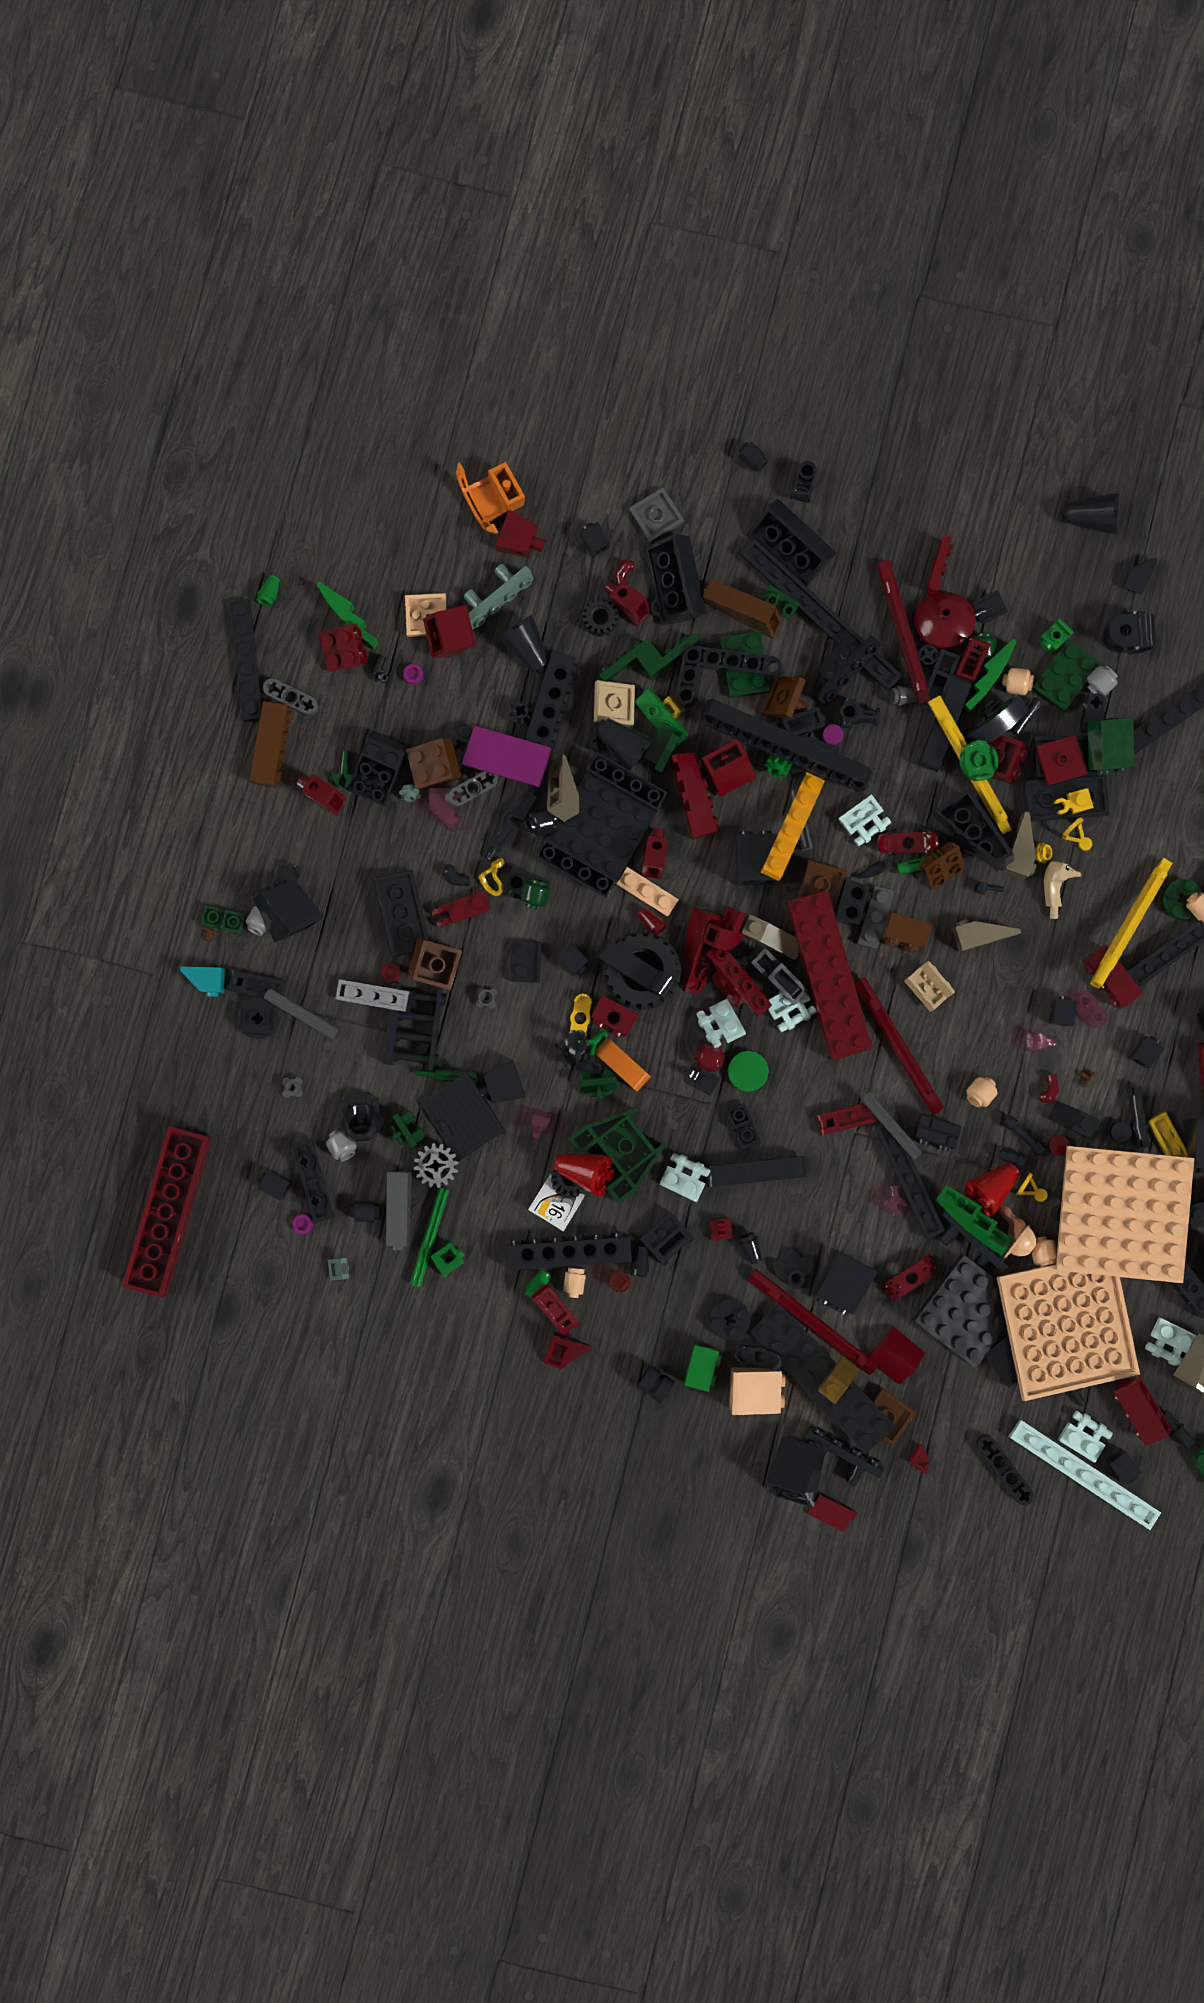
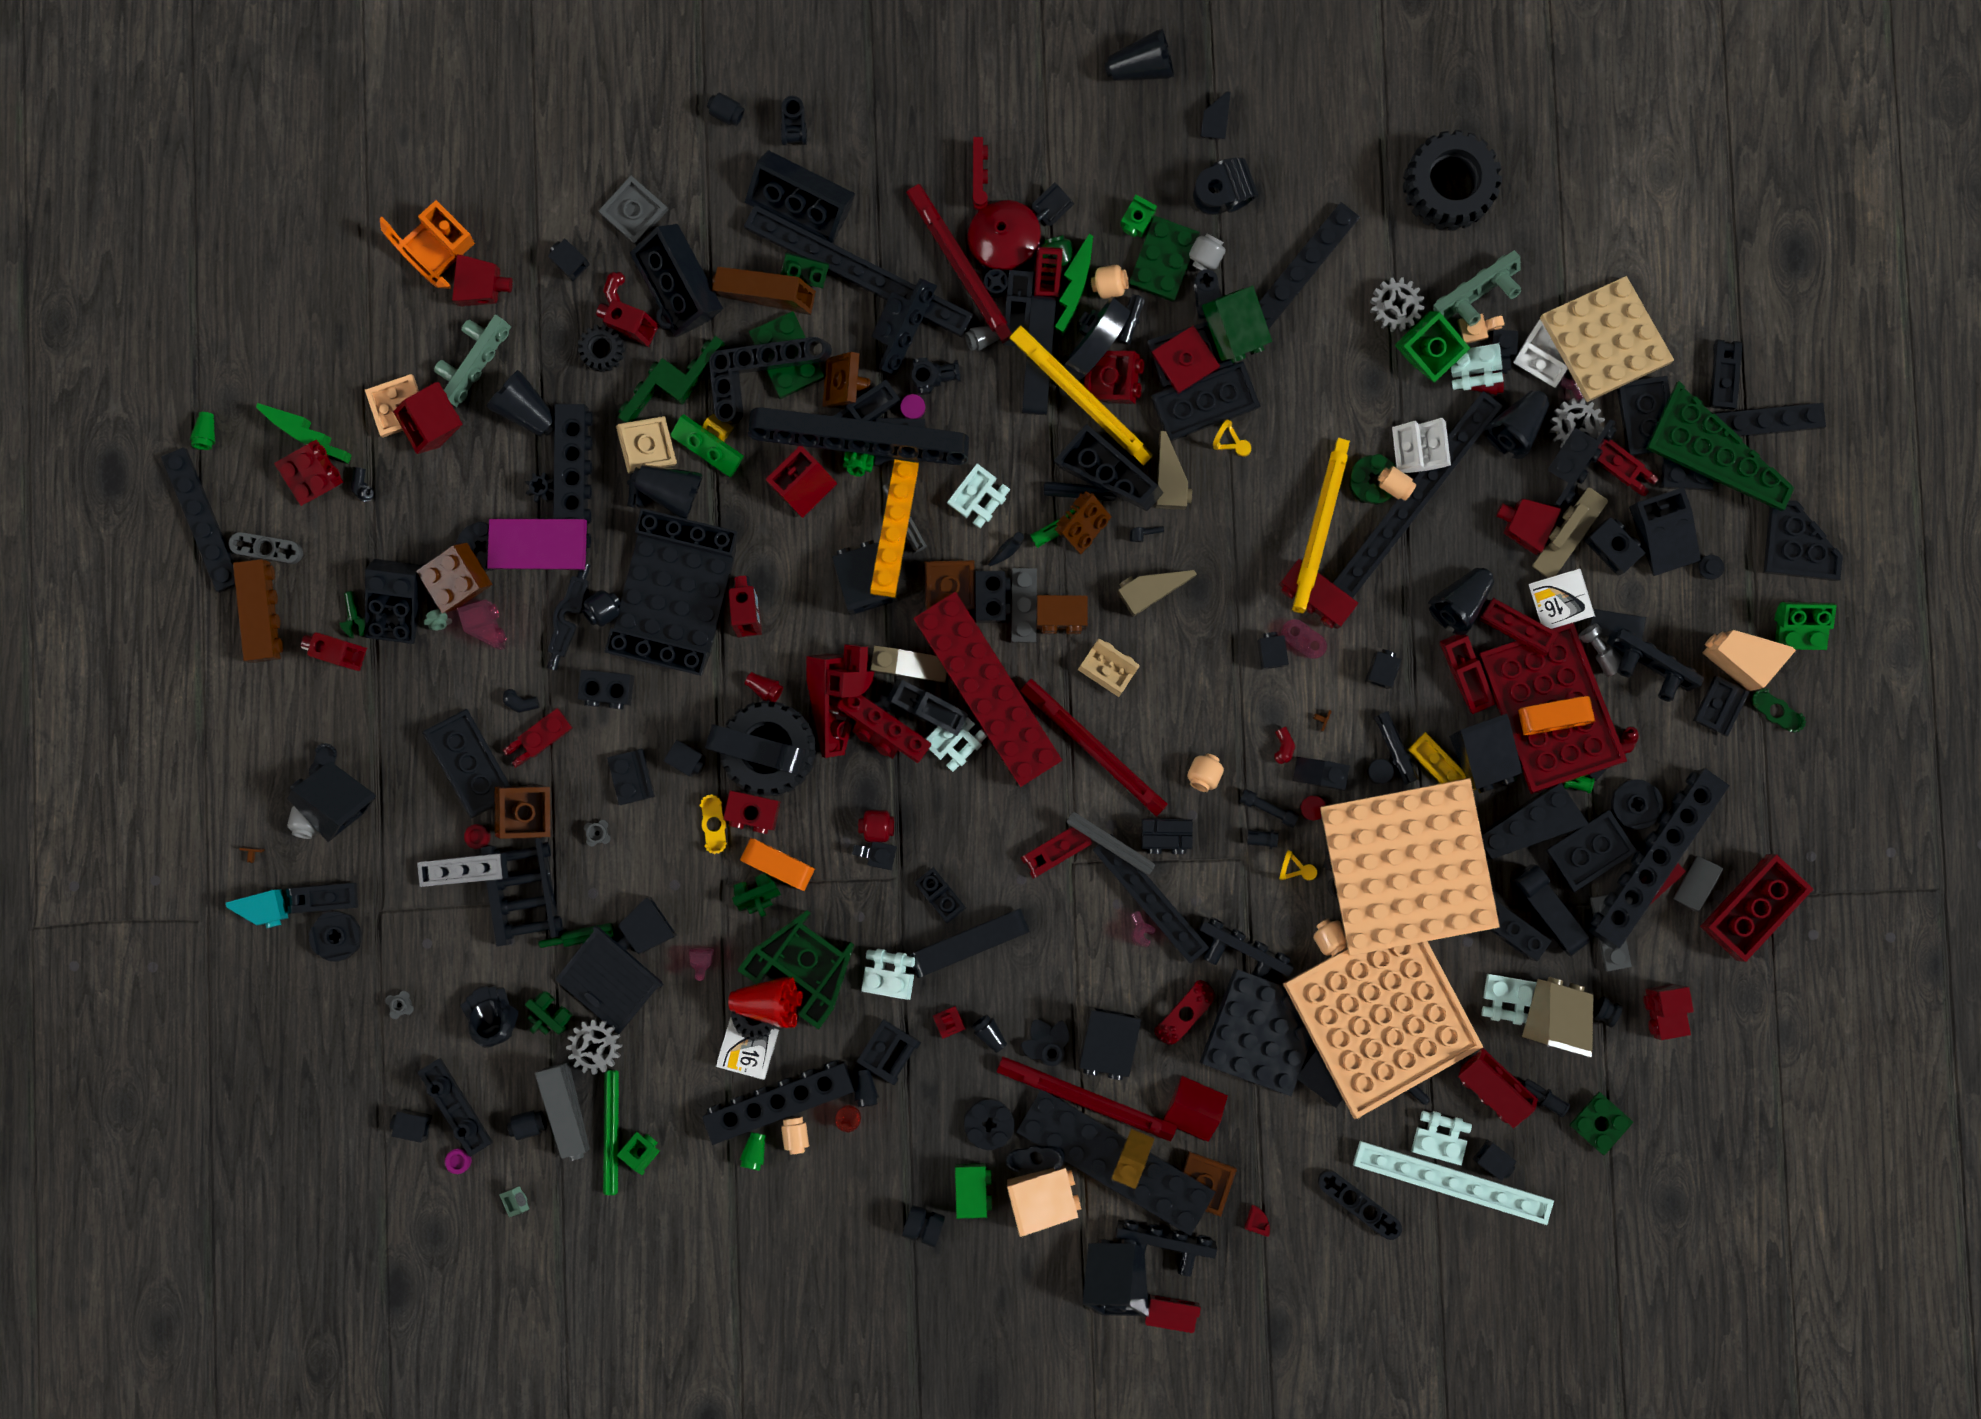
camera: 15 degrees left, 0 degrees up
dark red brick [122,1126,213,1298] -> none
dark green slope [200,905,246,934] -> none
dark grey axle [264,989,338,1039] -> none
light grey head [326,1129,357,1161] -> none
magenta tile [403,664,424,685] -> none
dark grey beam [445,771,498,807] -> none
yellow piece [479,858,505,896] -> none
dark green head [521,878,550,910] -> none
dark red plate [531,1283,581,1337] -> none
dark red slope [543,1333,592,1370] -> none
dark tan slope [547,754,579,822] -> none
black plant [555,1030,607,1074] -> none
light nougat plate [616,867,679,917] -> none
dark green panel [644,722,683,772] -> none
dark red wedge [671,753,719,840] -> none
light aqua plate [696,999,746,1048] -> none
green tile [728,1051,769,1092] -> none
dark red piece [877,832,938,854] -> none
green slope [936,1185,1013,1256] -> none
green tile [960,740,998,782] -> none
red cone [964,1163,1020,1217] -> none
piece [998,1204,1036,1258] -> none
clear pink piece [1026,1031,1056,1051] -> none
yellow plate [1035,843,1052,863] -> none
tan animal [1044,861,1081,919] -> none
yellow plate [1054,788,1094,815] -> none

